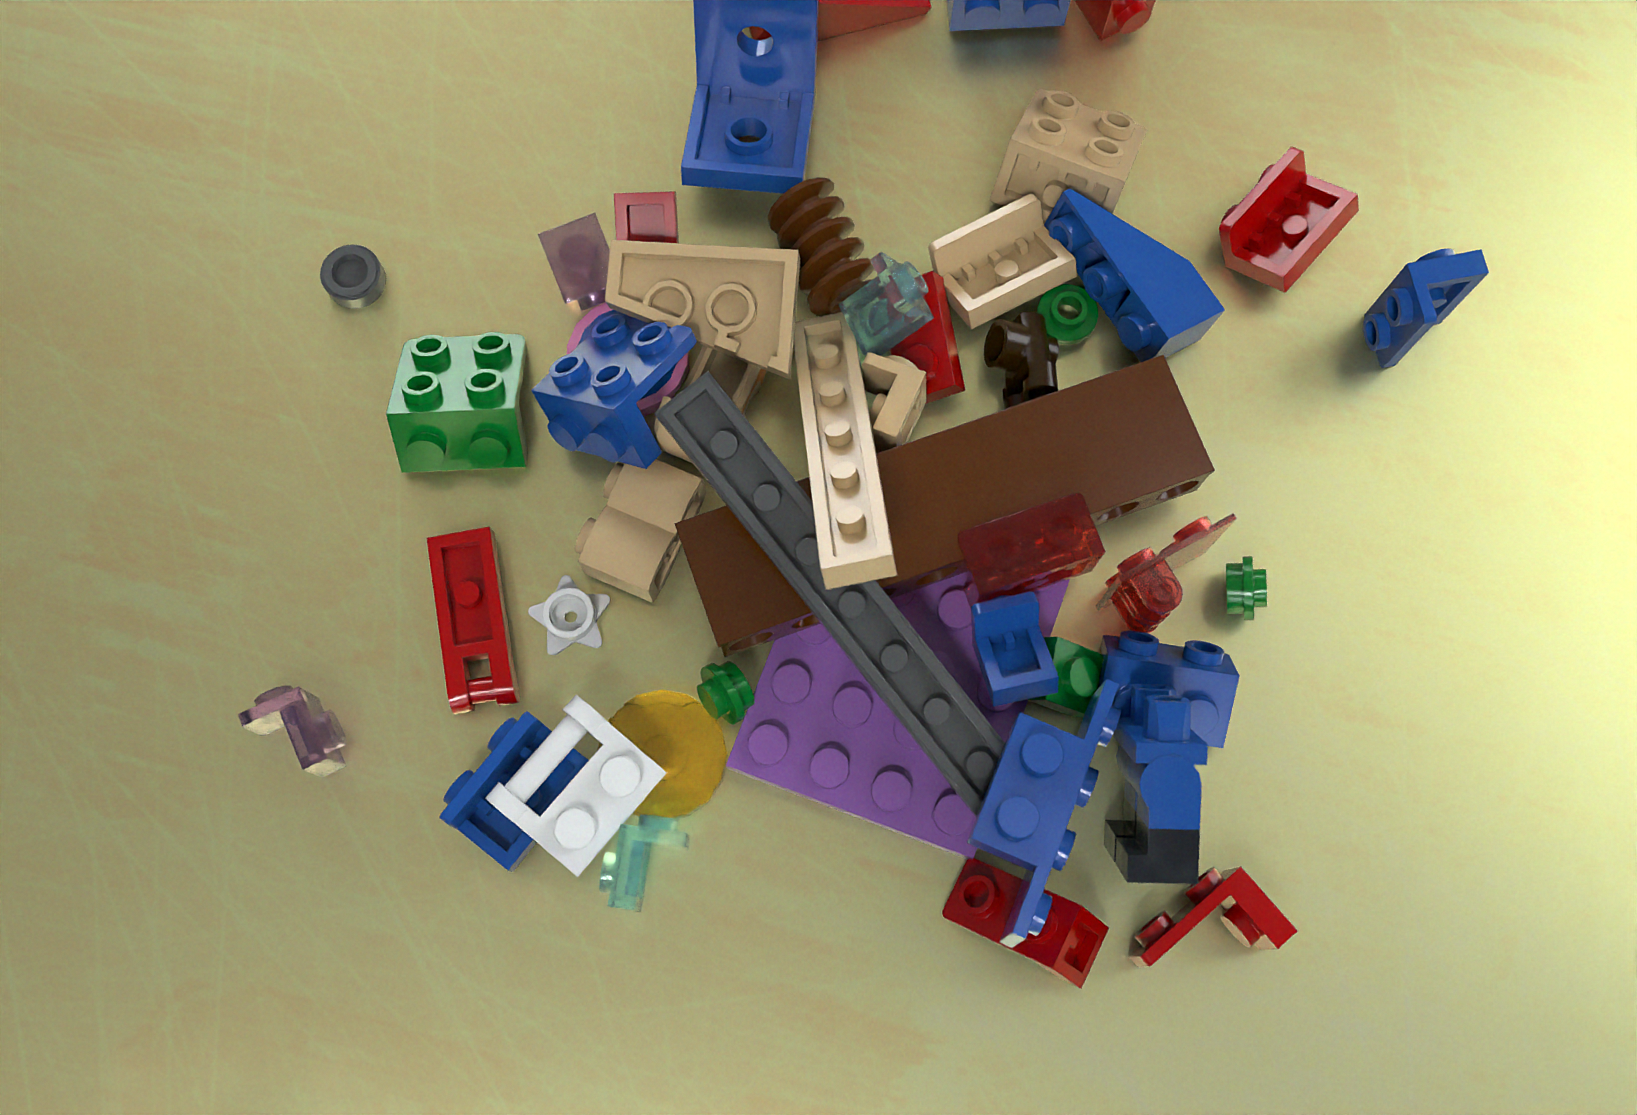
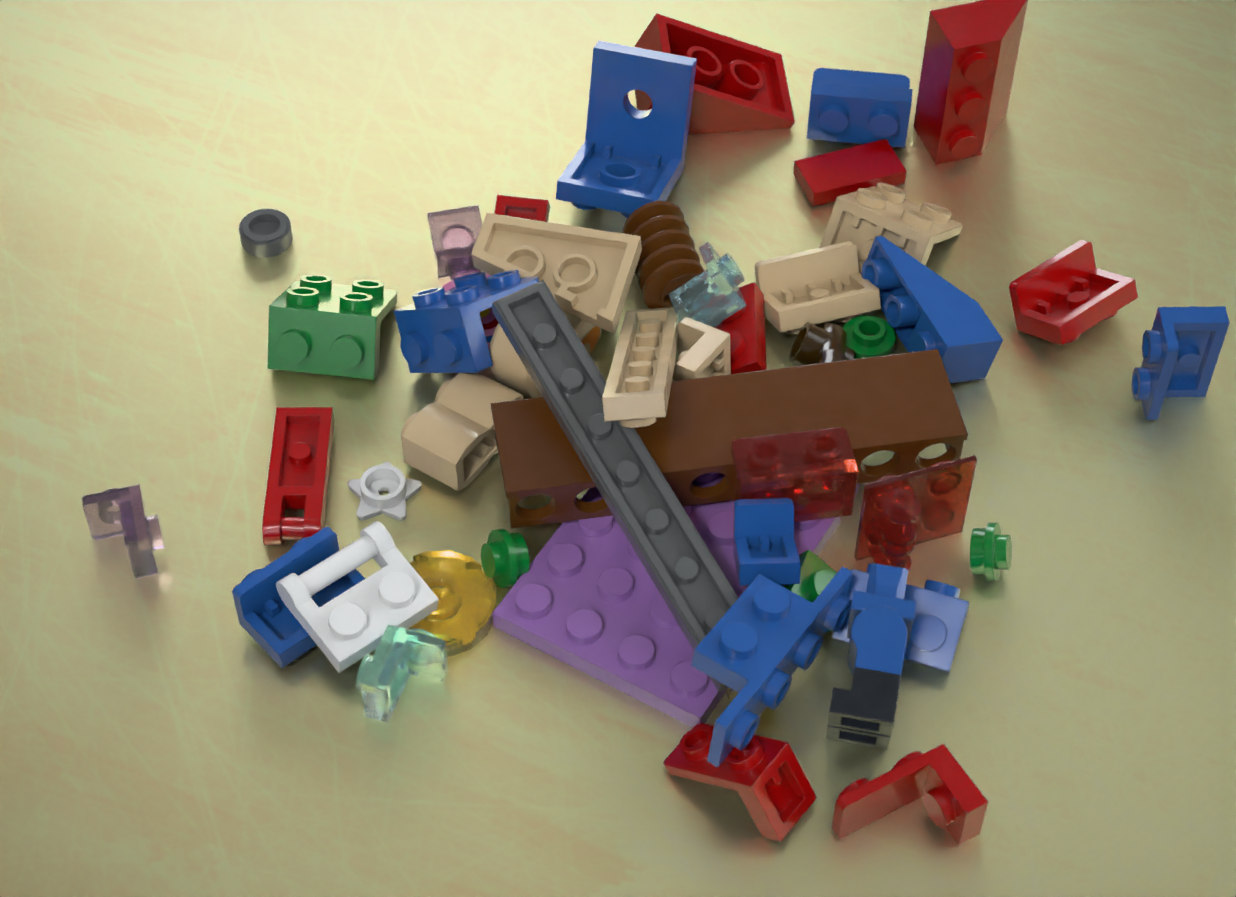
camera: 10 degrees right, 25 degrees down
none -> red tile [793,139,907,207]

